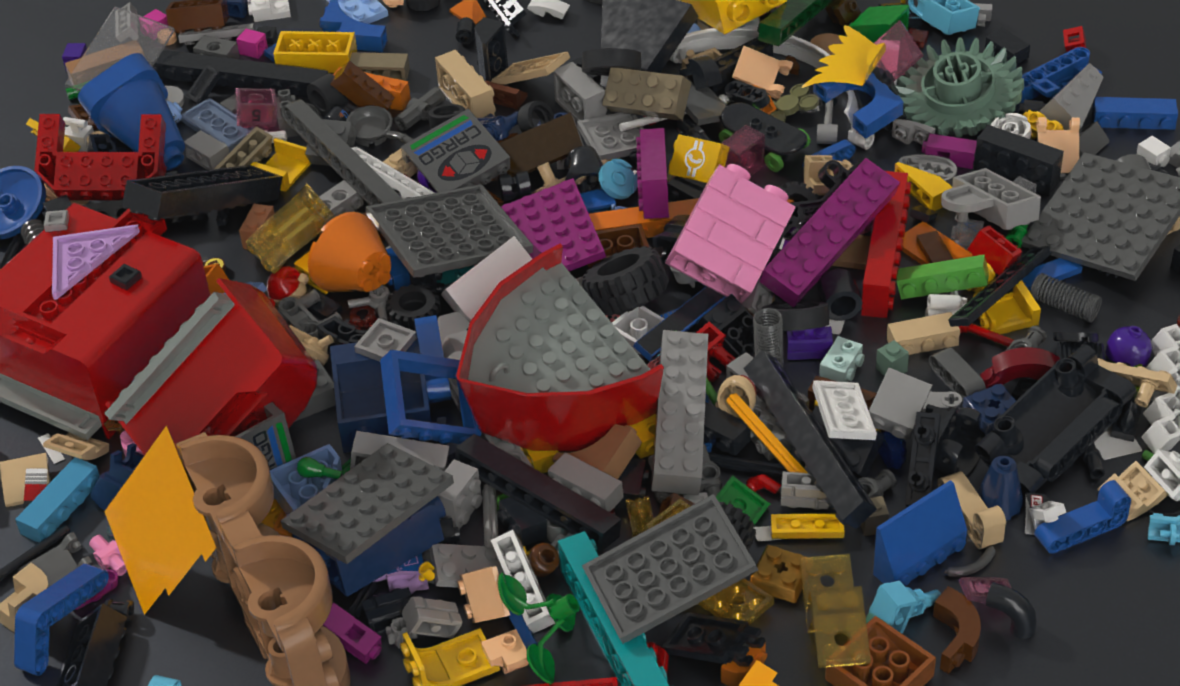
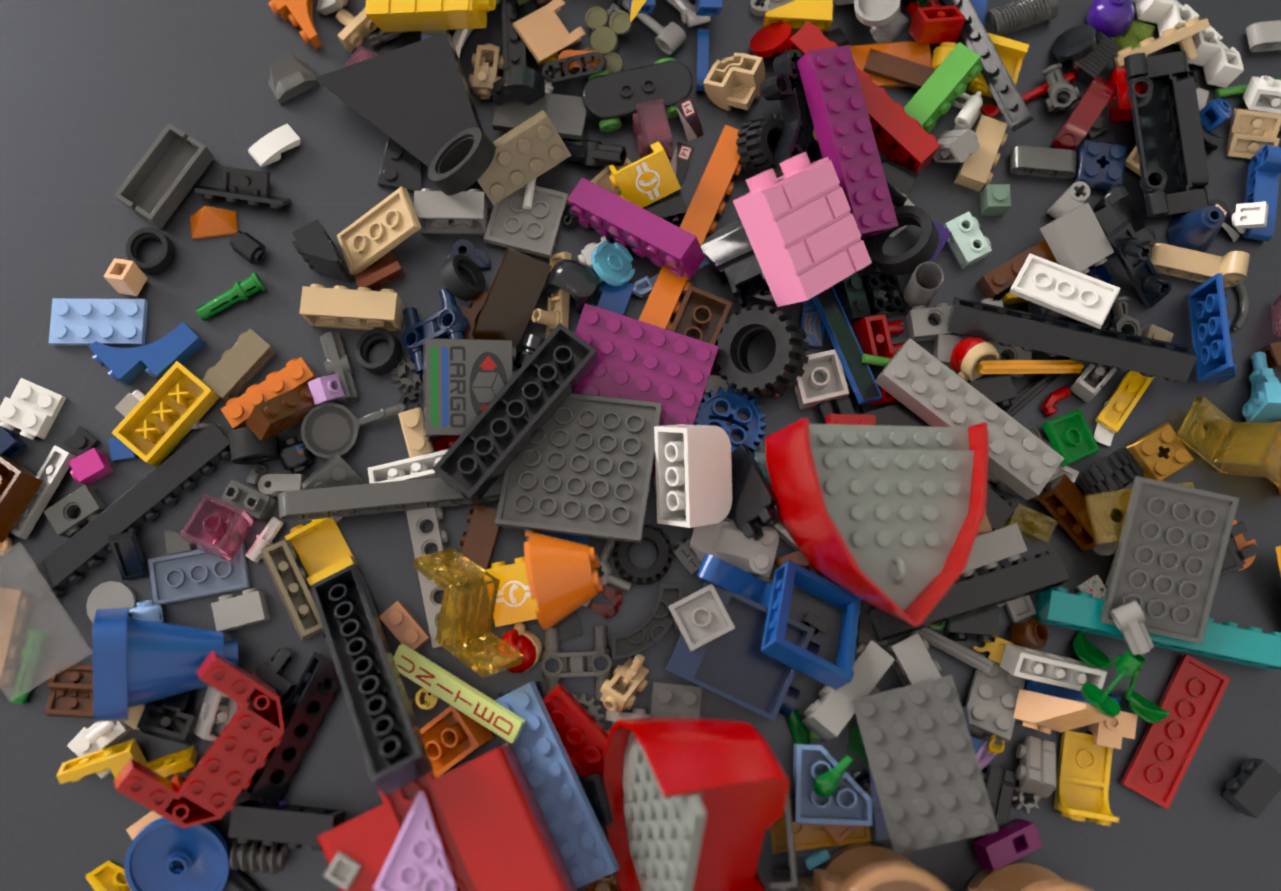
camera: 60 degrees left, 35 degrees up
black tile [109,264,142,290] -> none
none -> green pin [195,271,266,321]
none -> lavender plate [308,374,345,405]
none -> yellowish green tile [393,644,526,744]
none -> black brick [433,323,599,506]
none -> sticker [676,97,703,142]
none -> light grey brick [933,129,980,163]
none -> light grey piece [1110,601,1154,655]
none -> blue brick [1199,97,1234,132]

